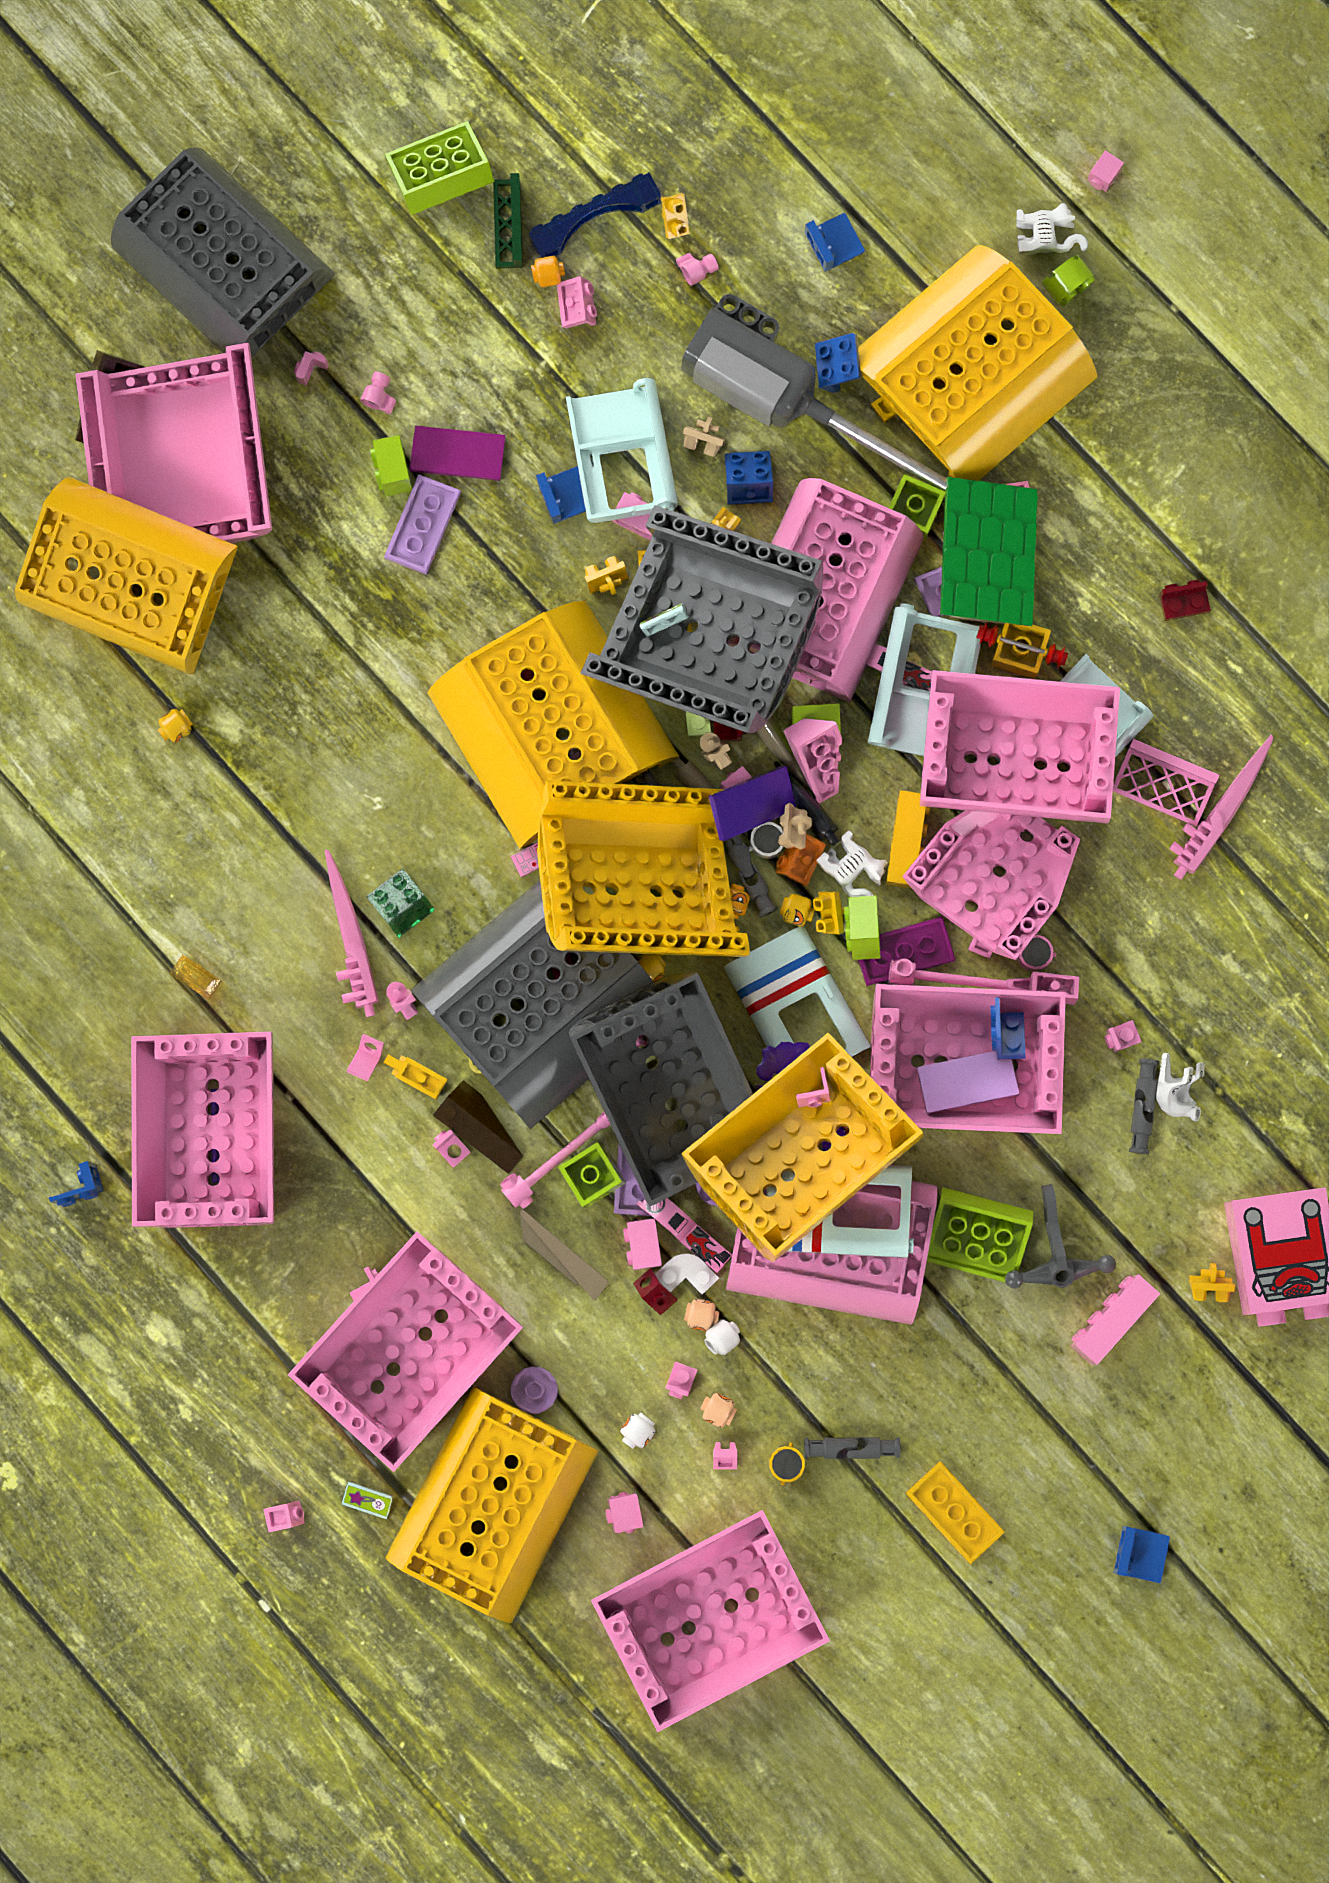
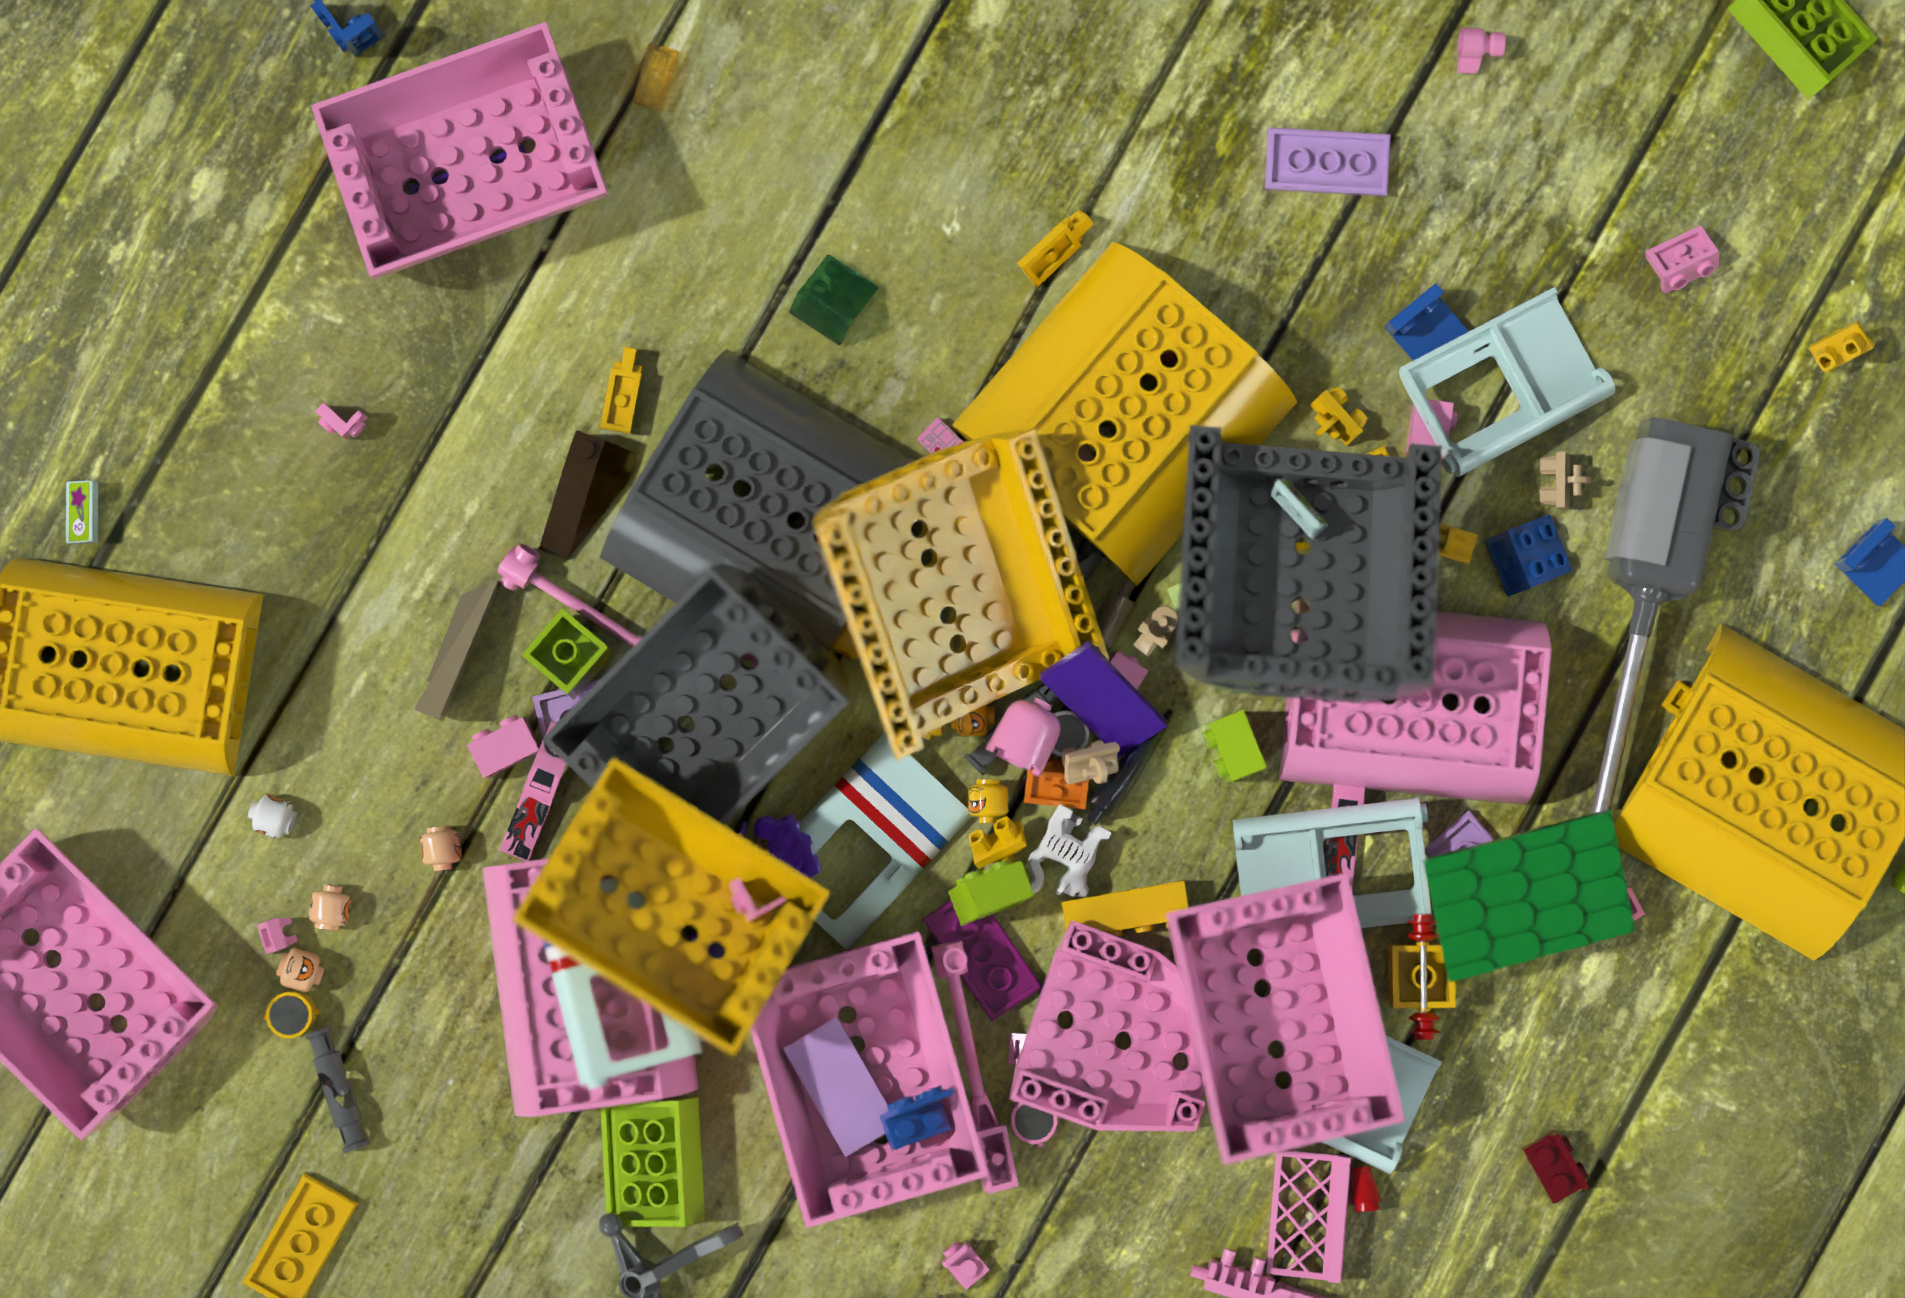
camera: 65 degrees right, 5 degrees up
bright pink bracket [264,1501,304,1532] -> none
bright pink slope [288,1232,523,1472] -> none
bright pink piece [324,850,379,1017] -> none
bright pink bracket [347,1034,384,1081] -> none
lime brick [370,435,412,497] -> none
bright pink hips [386,982,419,1020] -> none
magenta tile [409,425,506,481] -> none
bright pink bracket [433,1130,470,1168] -> none
dark green fence [493,173,523,269] -> none
lavender tile [511,1367,558,1414] -> none
clear blue arch [529,172,662,258] -> none
light orange head [531,256,565,287] -> none
bright pink head [605,1492,643,1534] -> none
dark red bracket [633,1268,678,1315] -> none
white plate [655,1254,719,1294] -> none
bright pink bracket [666,1362,697,1399] -> none
bright pink piece [676,253,719,286] -> none
white head [704,1320,740,1355] -> none
dark tan piece [756,716,810,790] -> none
bright pink wedge [784,719,842,804] -> none
blue bracket [815,333,861,393] -> none
lime brick [889,474,946,540] -> none
none -> light nougat head [276,948,325,992]
none -> bright pink cylinder [985,698,1061,777]
none -> yellow hinge [1017,209,1094,287]
none -> red cone [1351,1166,1382,1213]

